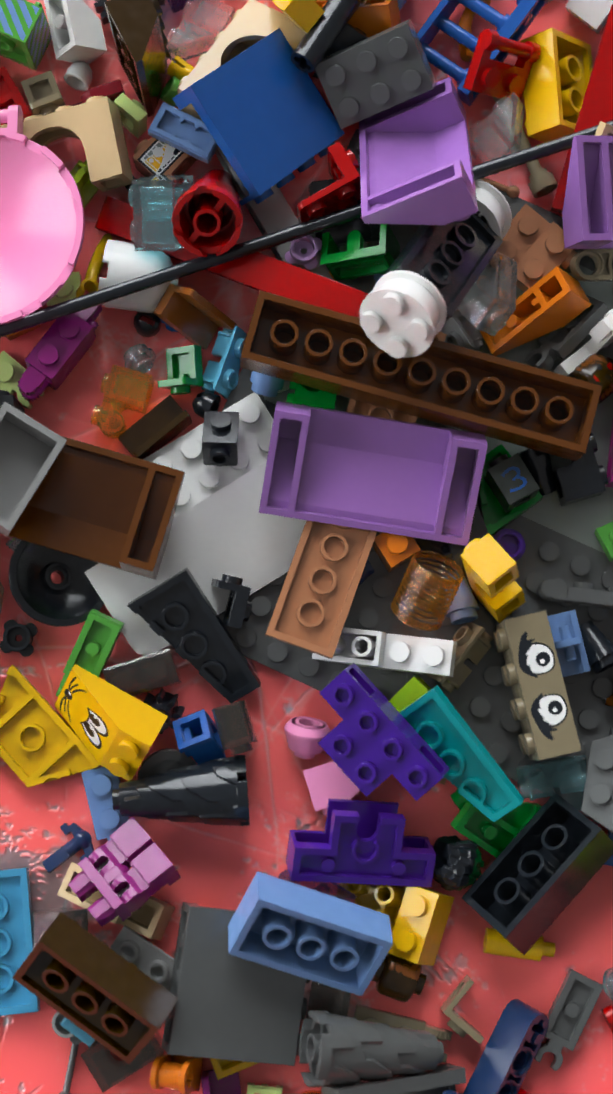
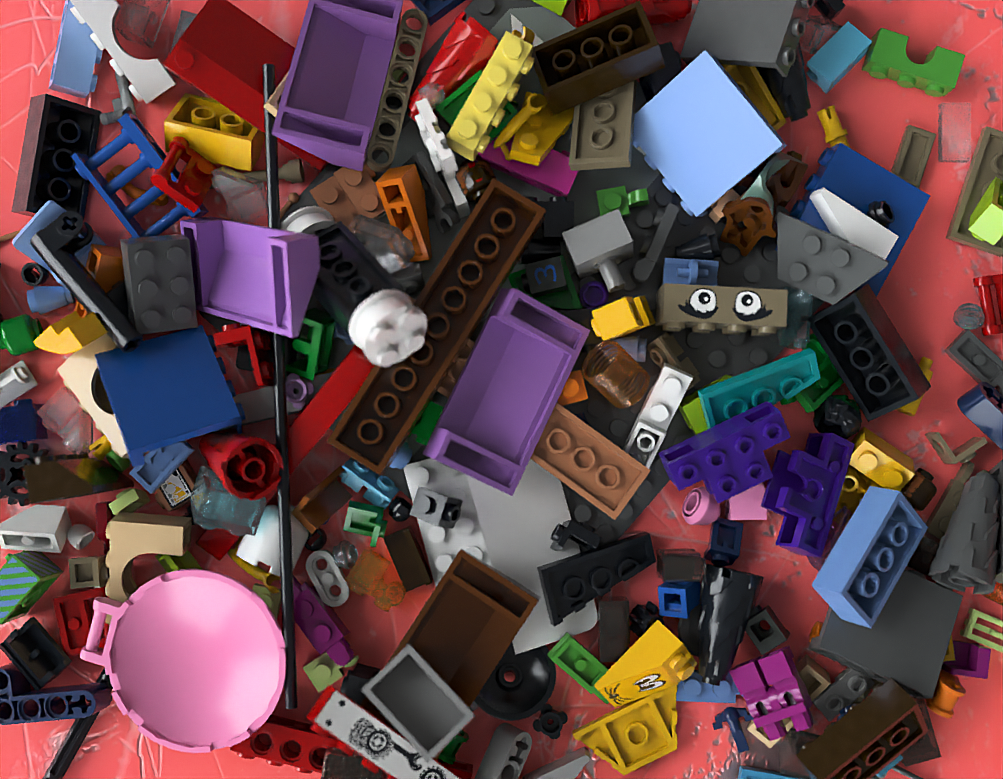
camera: 70 degrees left, 5 degrees up
none -> white plate [306,549,351,607]
none -> light grey brick [562,209,634,293]
none -> dark blue bracket [703,517,744,567]
none -> pearl dark grey brick [745,604,790,655]

